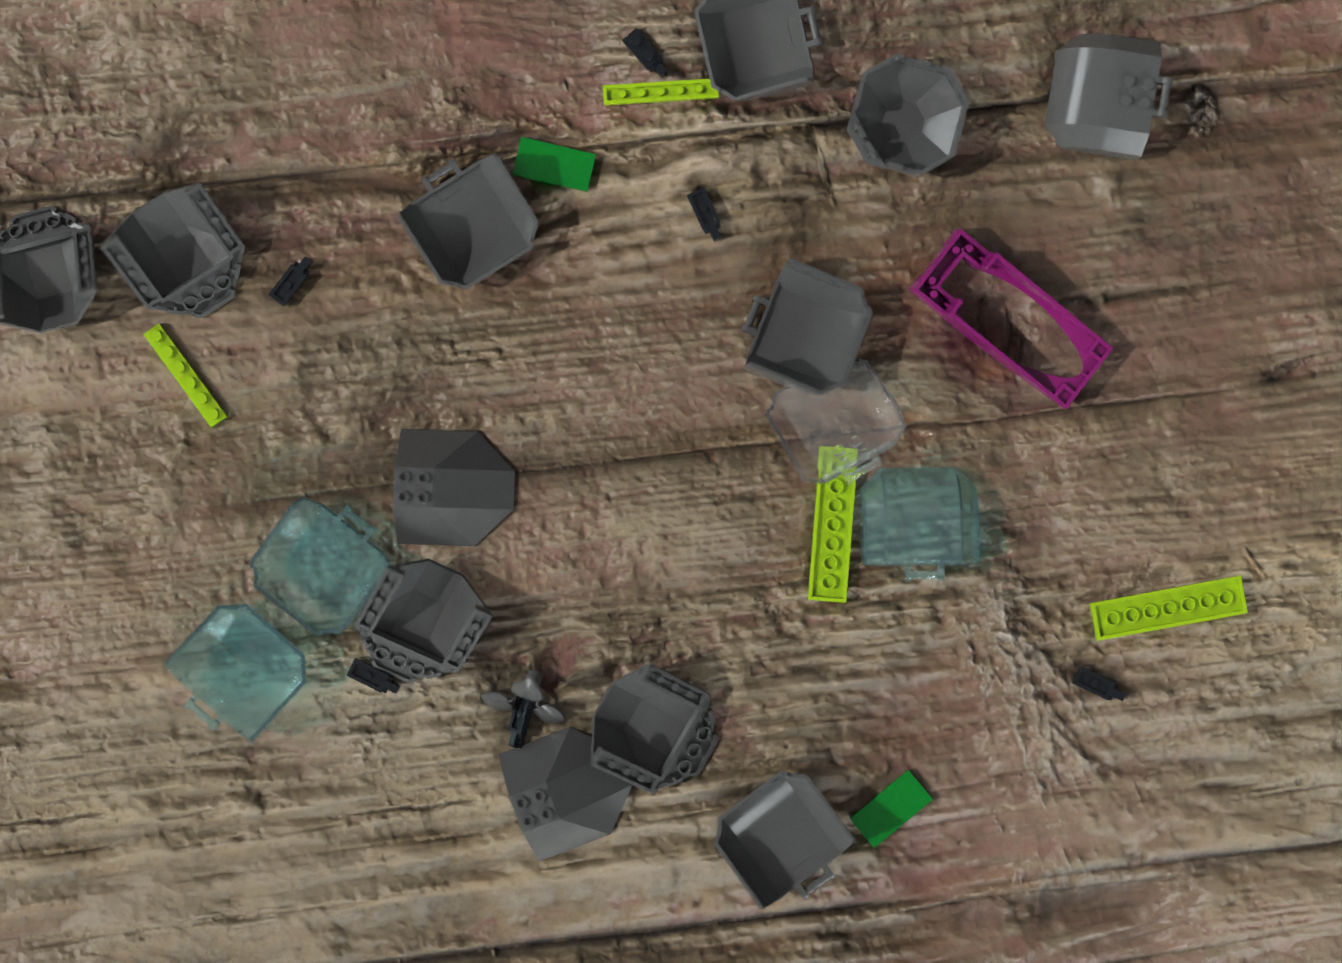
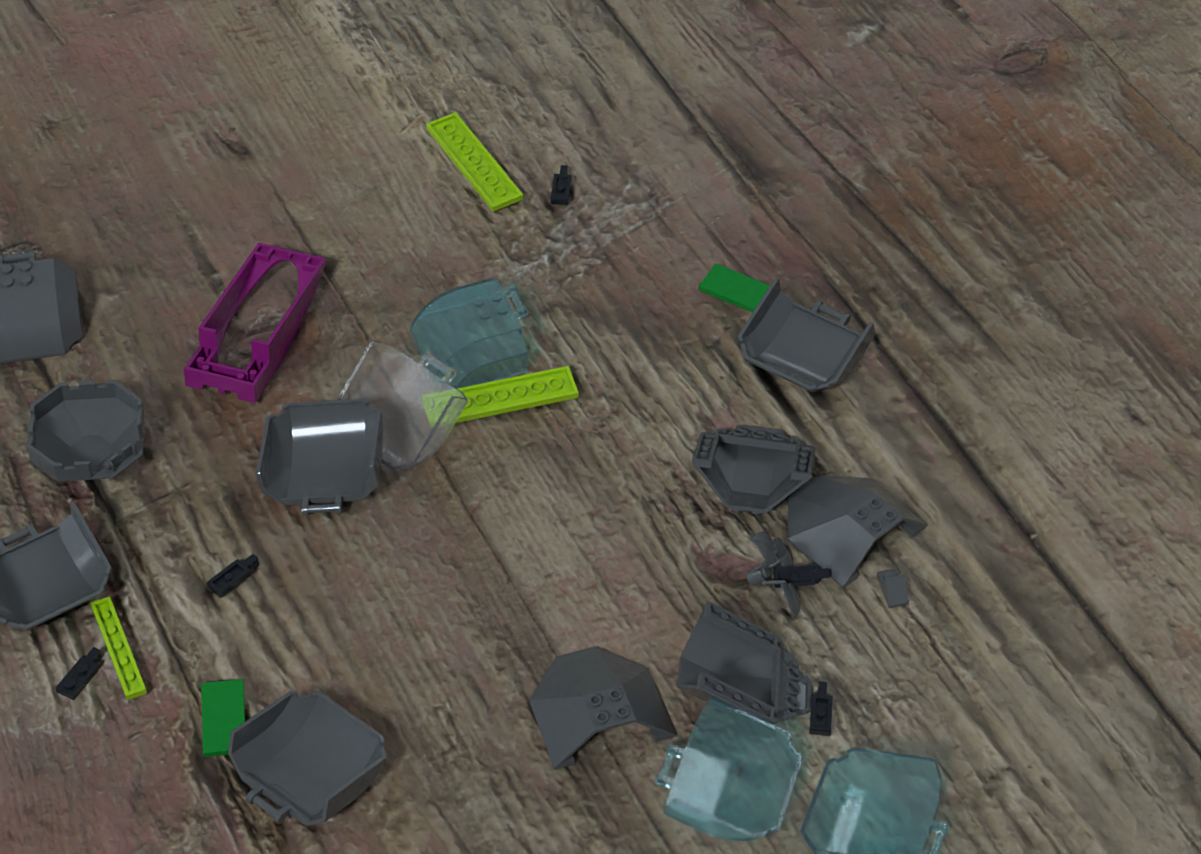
camera: 110 degrees left, 40 degrees down
none -> dark grey slope [877,568,909,608]

